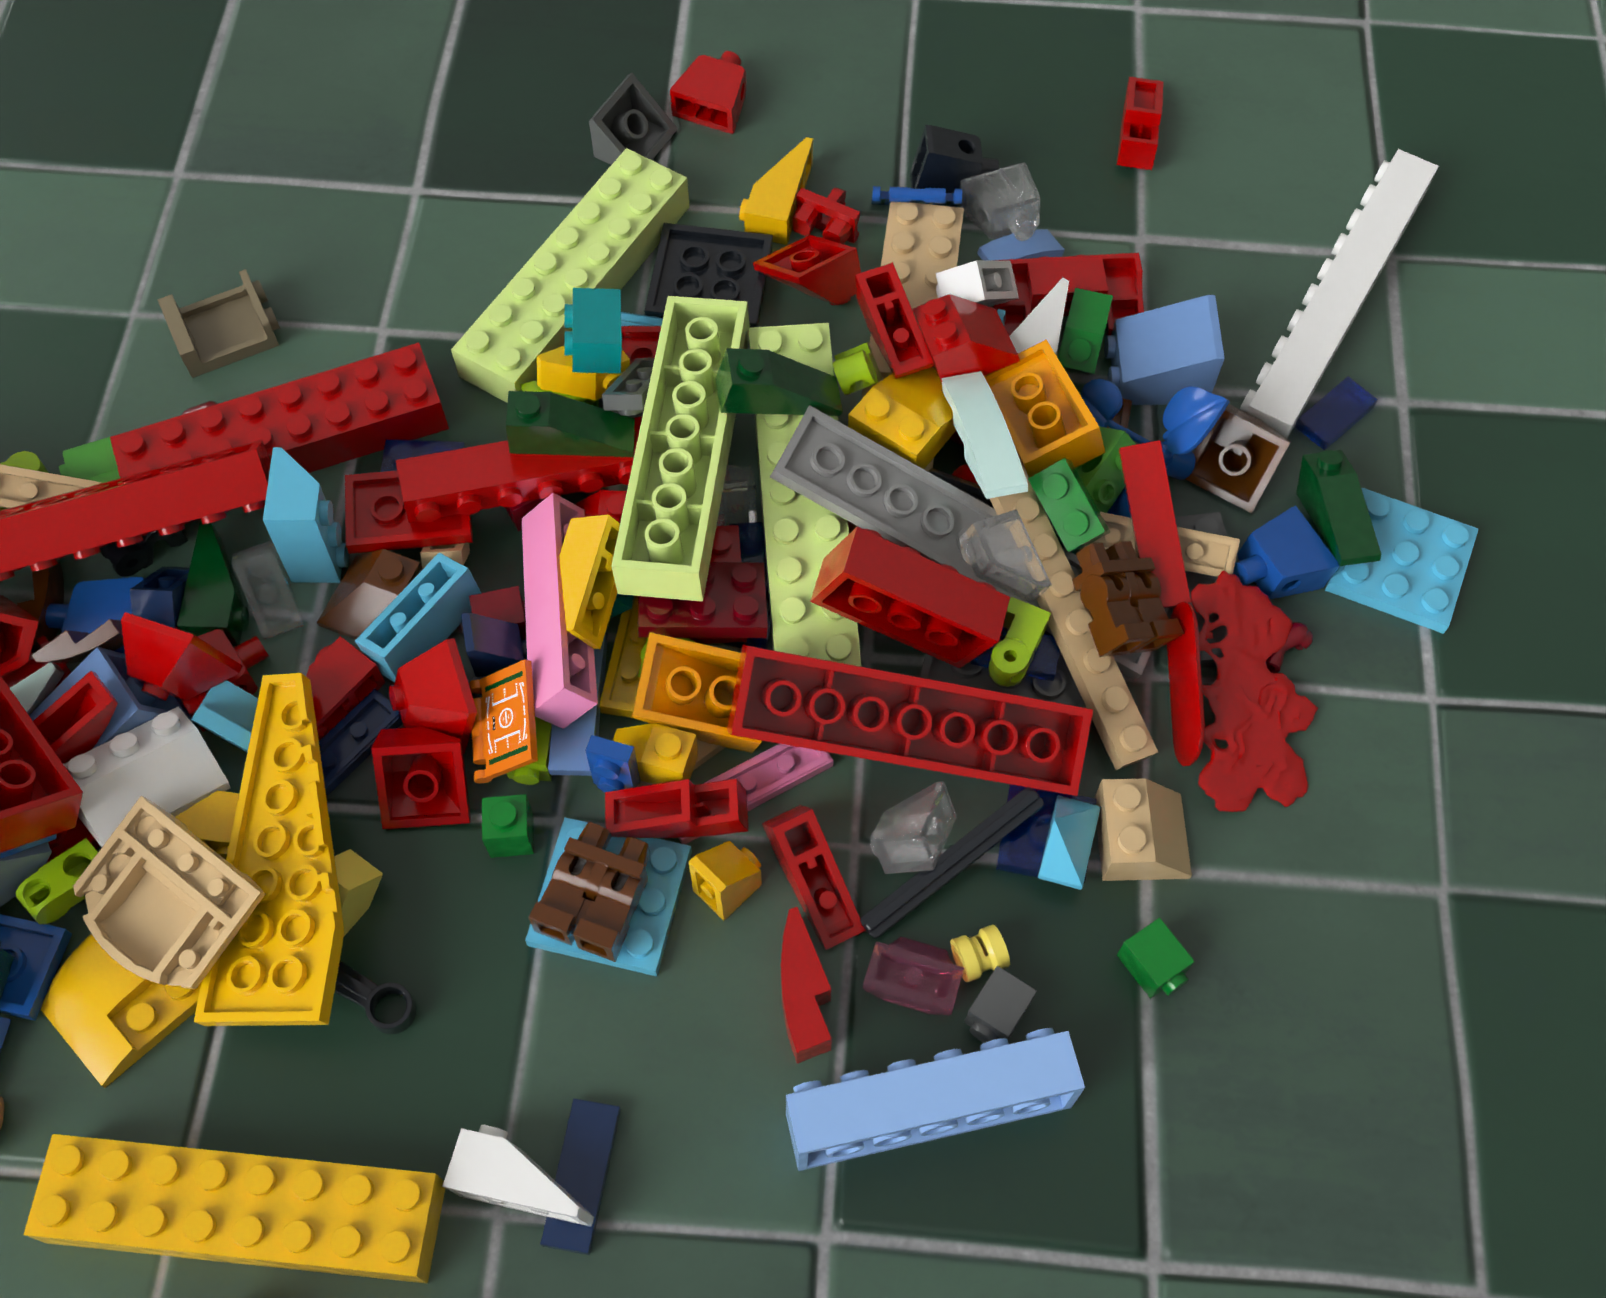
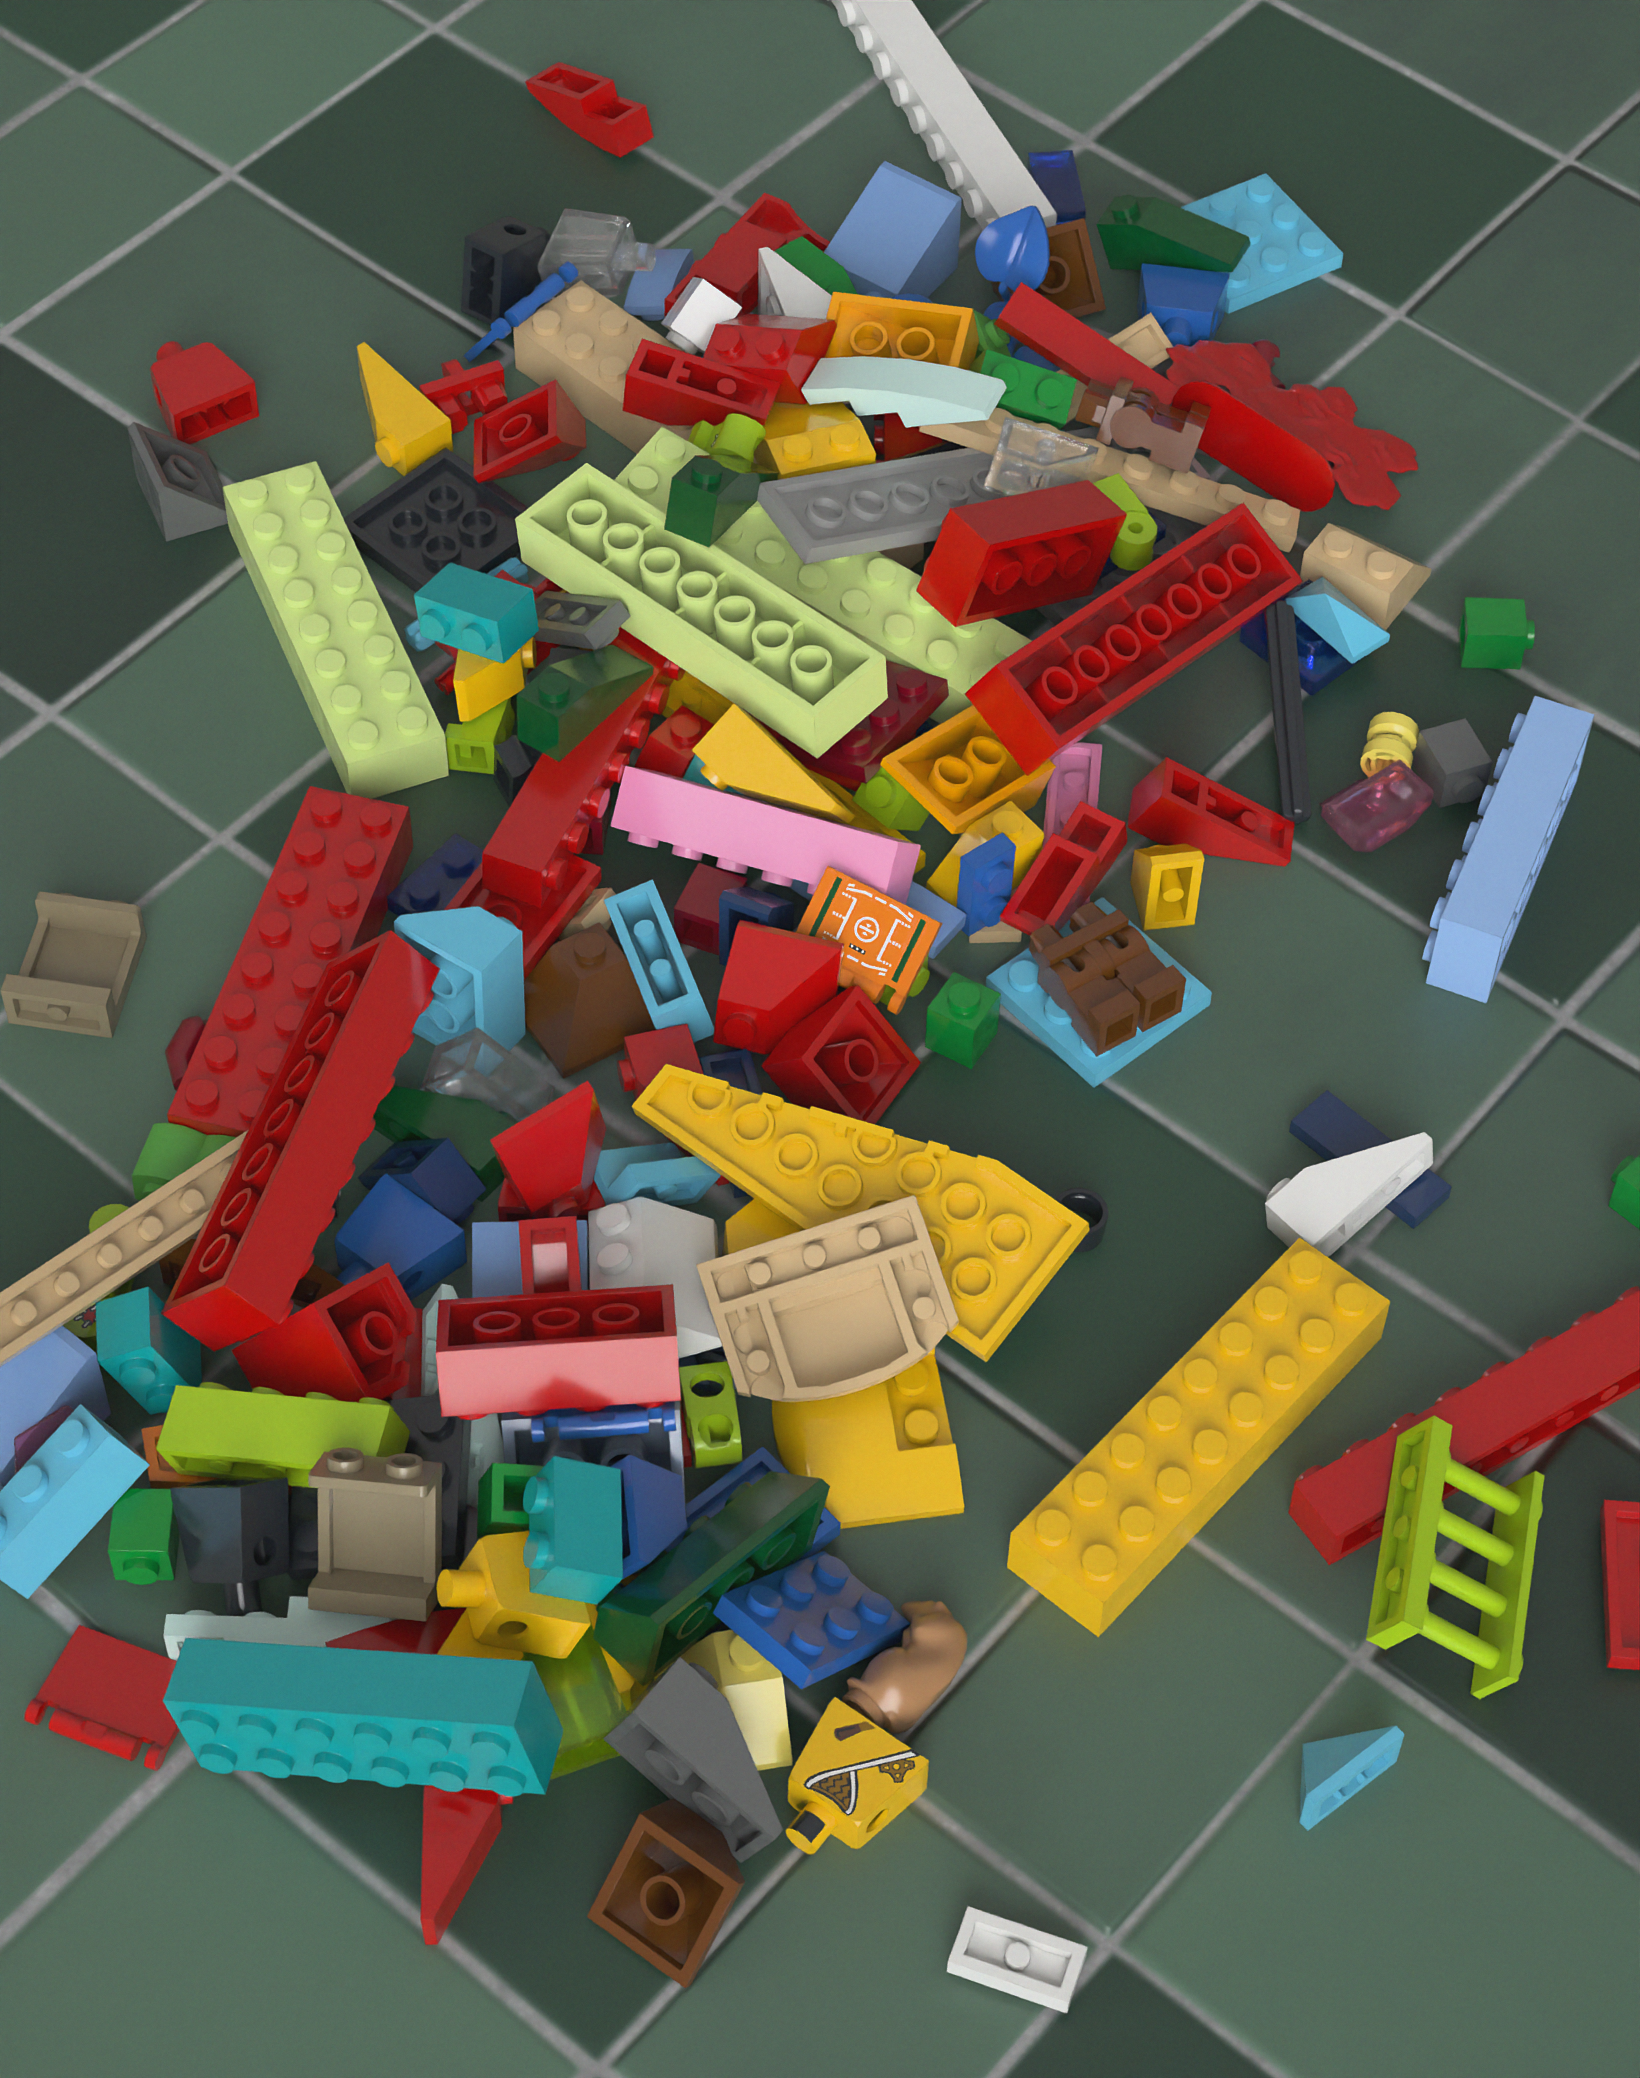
camera: 55 degrees left, 10 degrees down
slope [32,619,124,664] -> none
red slope [781,907,832,1064] -> none
clear slope [871,781,957,874] -> none

